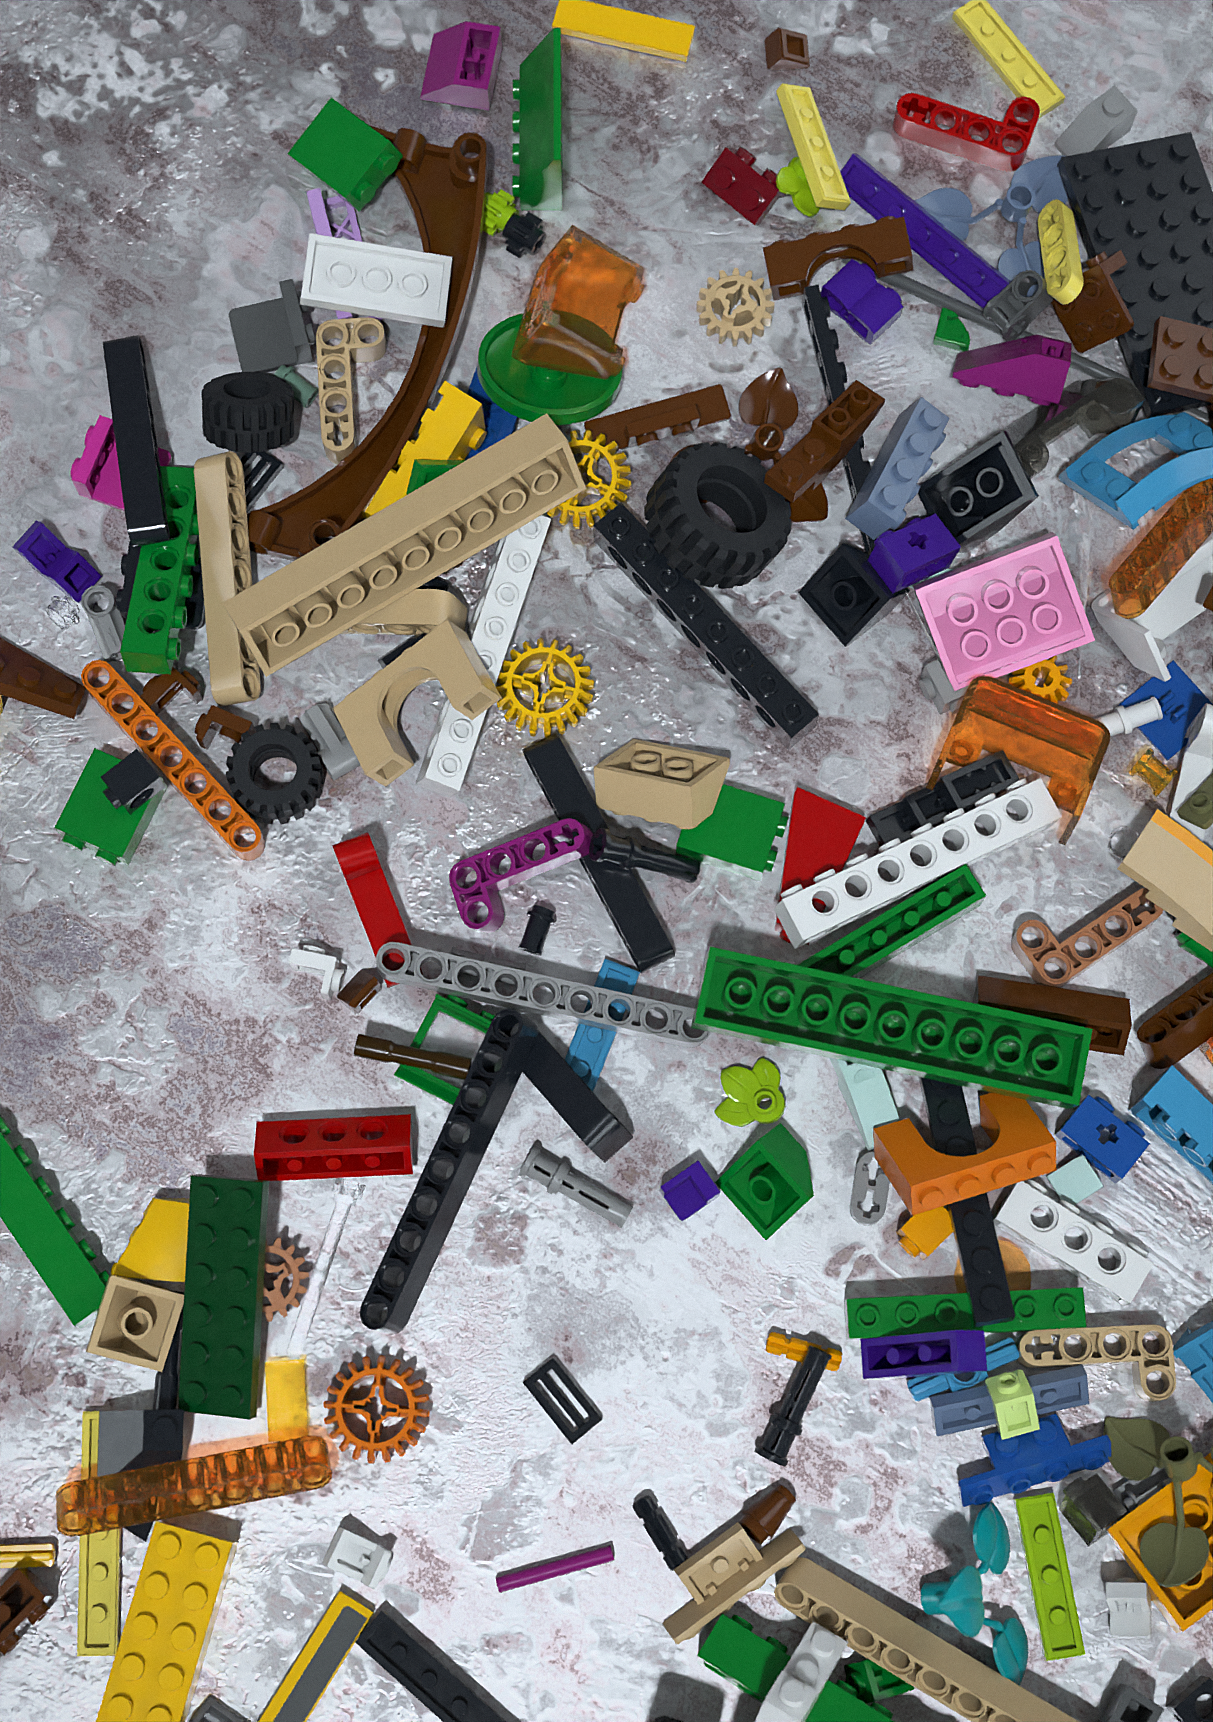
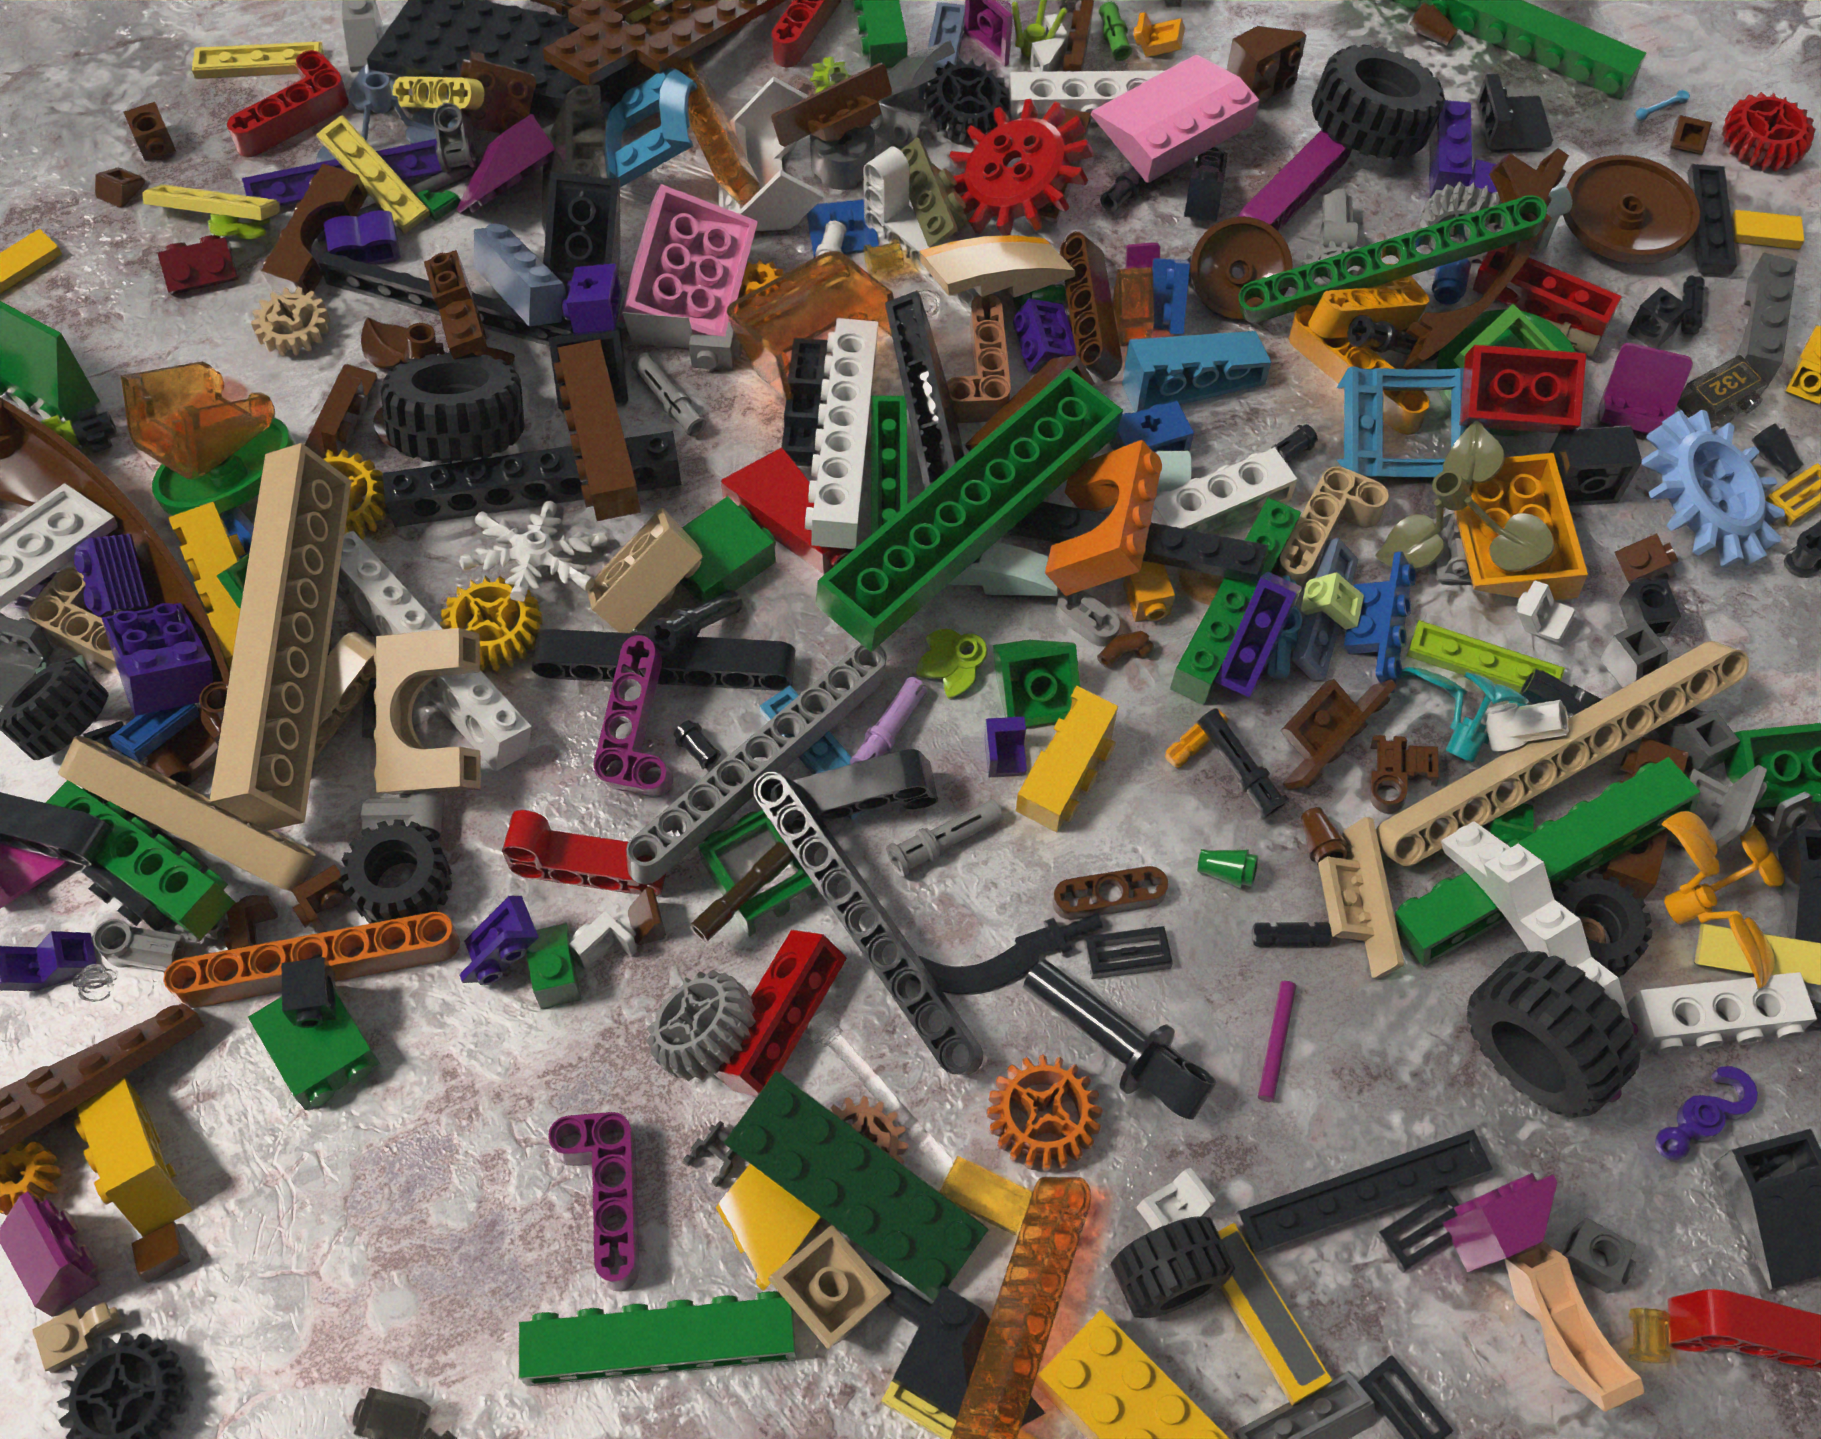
camera: 60 degrees left, 15 degrees down
clear smoke brick [1058,1473,1127,1547] -> none
none -> dark purple brick [74,534,151,618]
none -> dark purple slope [102,603,214,716]
none -> blue tile [109,704,200,763]
none -> reddish brown brick [124,102,176,161]
none -> light yellow tile [316,115,430,235]
none -> dark purple bracket [459,896,539,985]
none -> white piece [460,501,607,602]
none -> green slope [526,923,582,1009]
none -> magenta beam [548,1112,639,1292]
none -> reddish brown brick [554,339,641,521]
none -> light grey pin [631,353,706,437]
none -> light grey gear [646,969,756,1082]
none -> dark grey piece [683,1121,737,1187]
none -> lavender pin [850,677,928,764]
none -> black slope [885,291,965,489]
none -> black sword [910,913,1103,994]
none -> dark purple bracket [1013,298,1076,373]
none -> yellow wedge [1016,685,1118,833]
none -> black piece [1023,959,1216,1120]
none -> reddish brown beam [1052,866,1168,920]
none -> reddish brown arm [1097,631,1154,669]
none -> black tyre [1110,1217,1236,1318]
none -> green cone [1197,849,1258,889]
none -> black pin [1271,424,1318,464]
none -> reddish brown bracket [1280,679,1397,790]
none -> reddish brown piece [1370,735,1439,813]
none -> white piece [1484,700,1569,751]
none -> black piece [1520,668,1603,718]

